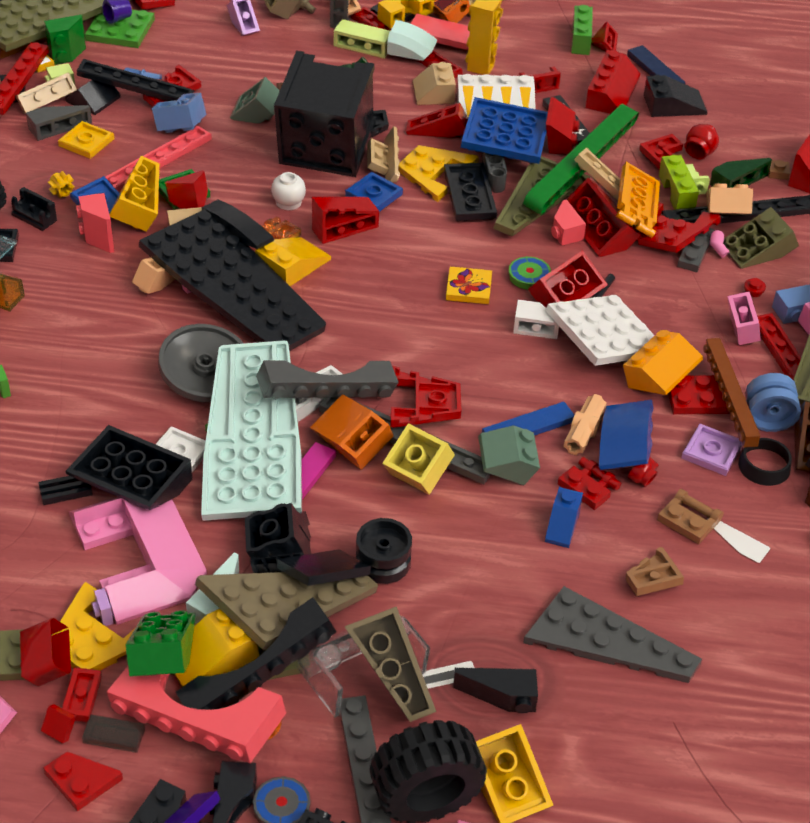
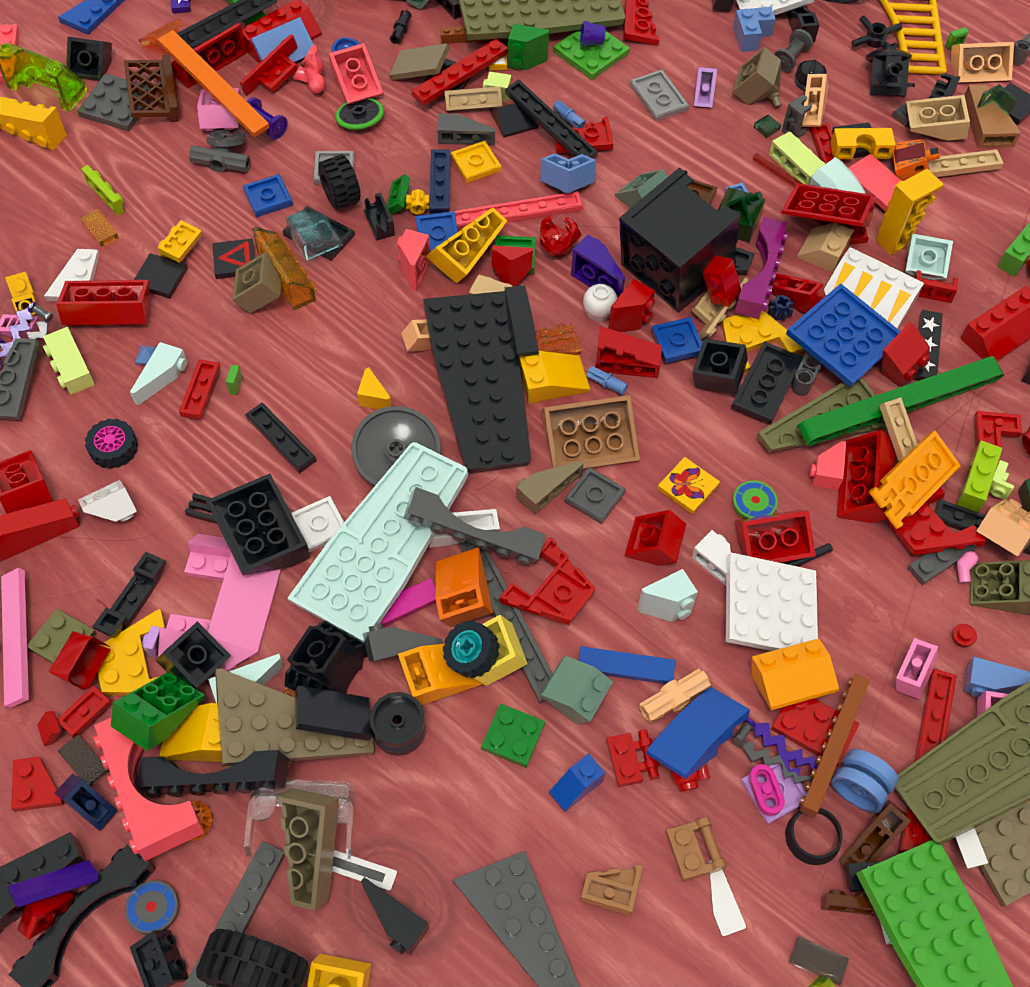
camera: 35 degrees right, 15 degrees up
none -> dark blue slope [54,773,117,831]
none -> black slope [92,552,166,638]
none -> black slope [156,621,231,689]
none -> black tile [245,402,317,474]
none -> yellow slope [357,367,392,409]
none -> dark grey slope [362,623,443,661]
none -> green plate [387,174,410,215]
none -> light orange slope [398,643,483,705]
none -> dark blue plate [429,150,450,214]
none -> black wheel [443,621,500,678]
none -> green plate [481,703,545,768]
none -> dark tan slope [516,461,583,515]
none -> red helmet [540,215,582,257]
none -> medium nougat slope [541,395,640,469]
none -> dark grey tile [564,467,626,524]
none -> dark purple slope [571,235,625,297]
none -> medium blue axle [586,366,628,396]
none -> red slope [608,279,655,332]
none -> red slope [625,510,686,566]
none -> light grey tile [629,70,689,121]
none -> light aqua slope [637,569,698,622]
none -> black brick [692,338,748,394]
none -> red brick [703,256,741,307]
none -> piece [732,718,817,784]
none -> magenta arch [735,217,788,319]
none -> dark pink plate [749,764,785,816]
none -> clear red bar [753,153,803,187]
none -> clear green tile [754,114,781,138]
none -> dark blue gear [768,295,794,321]
none -> red slope [781,183,876,227]
none -> light aqua slope [905,234,953,280]

